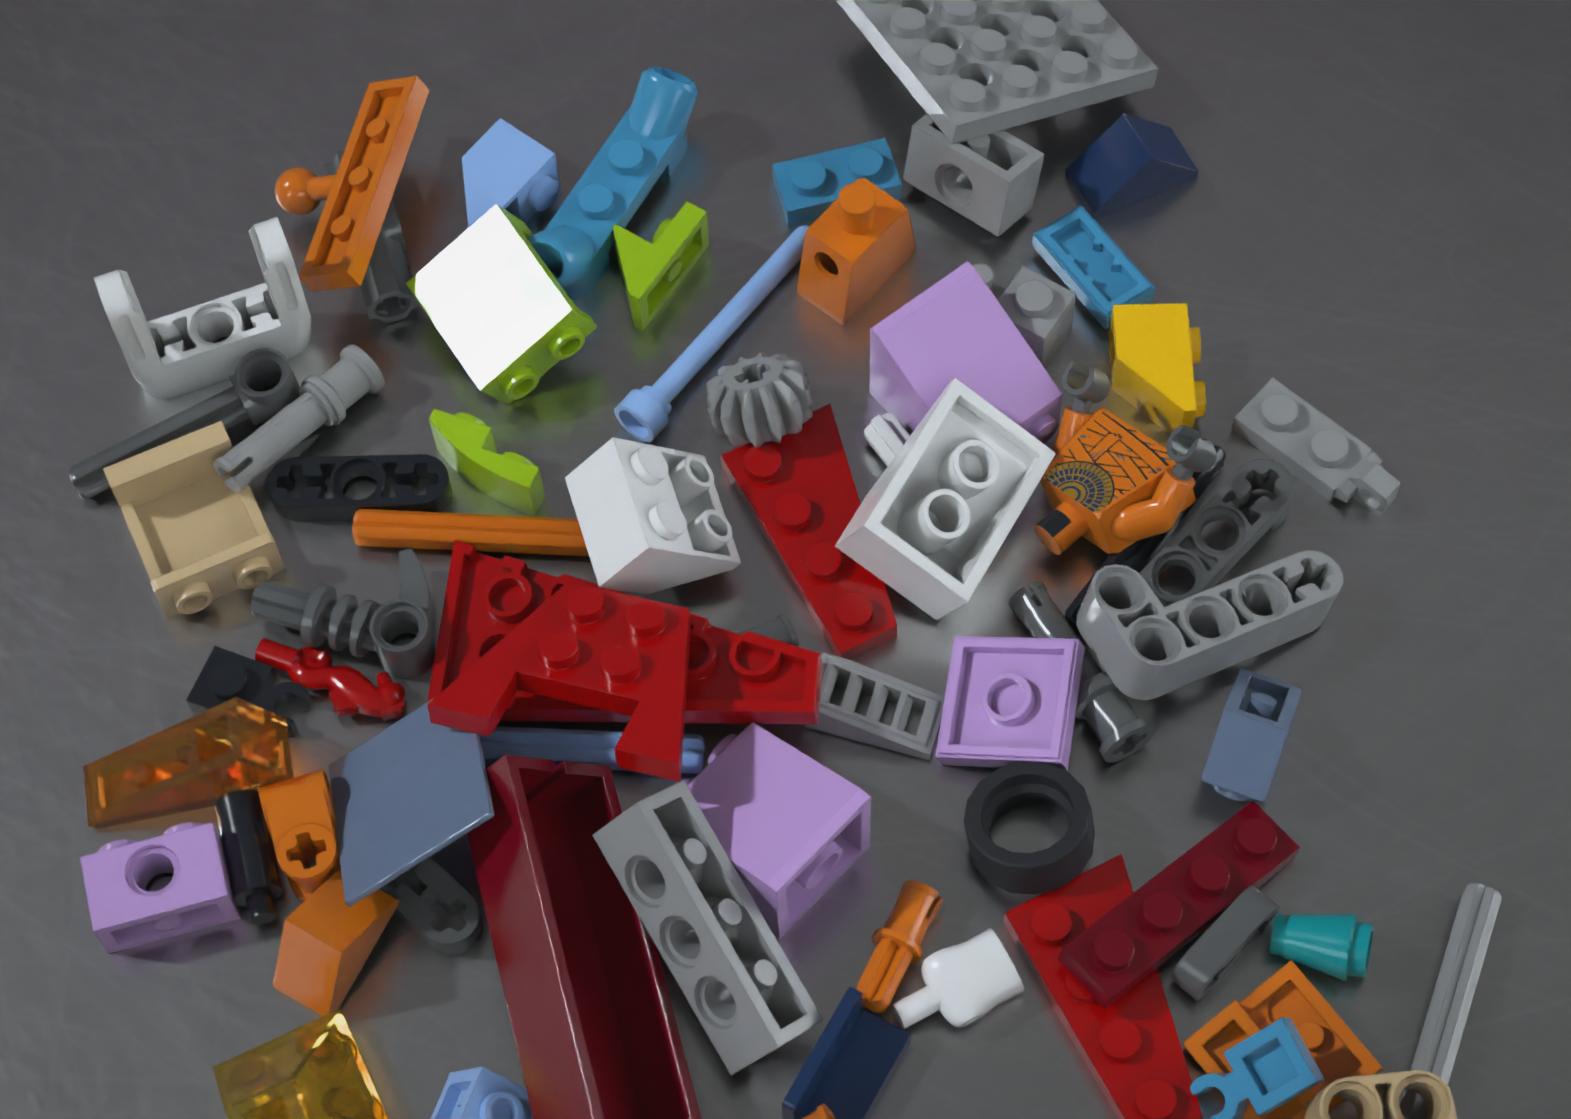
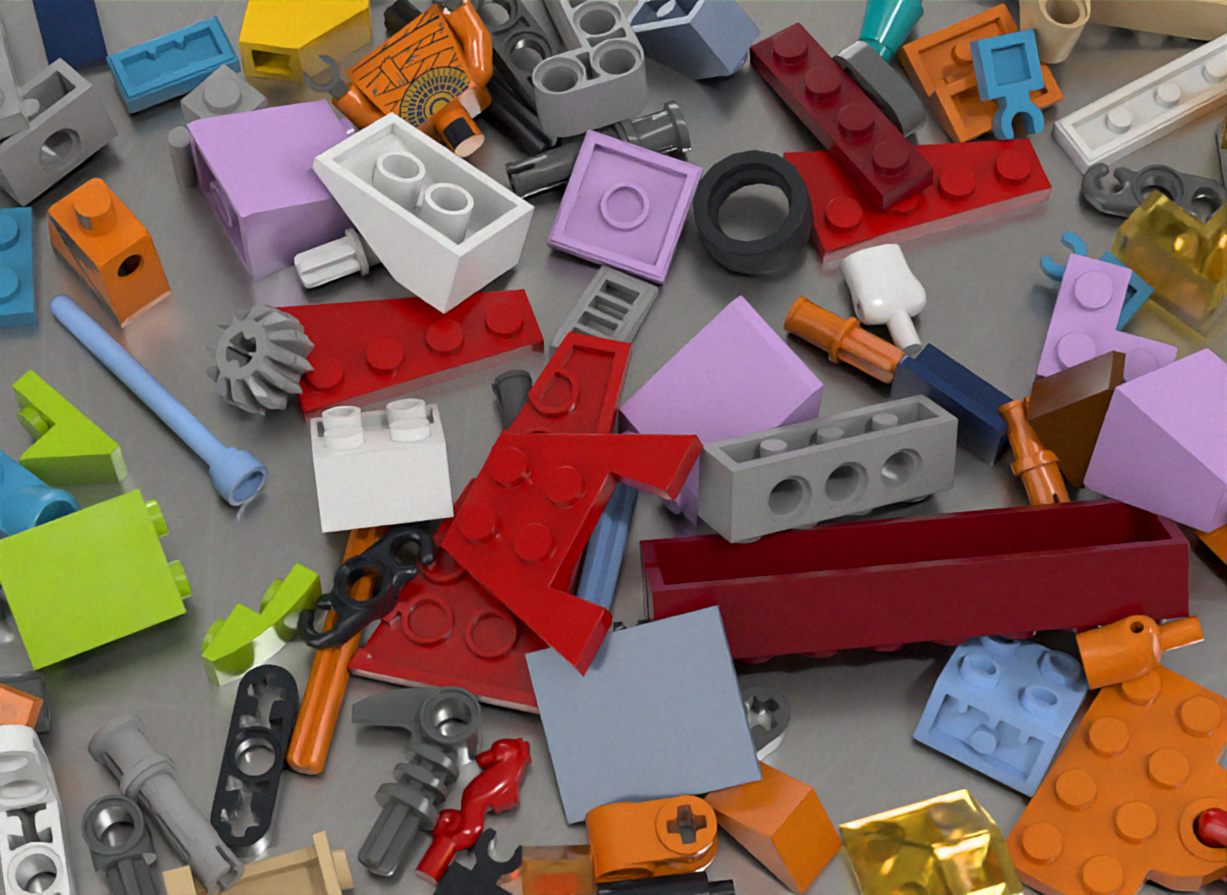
camera: 85 degrees left, 0 degrees up
none -> black piece [297,525,437,651]

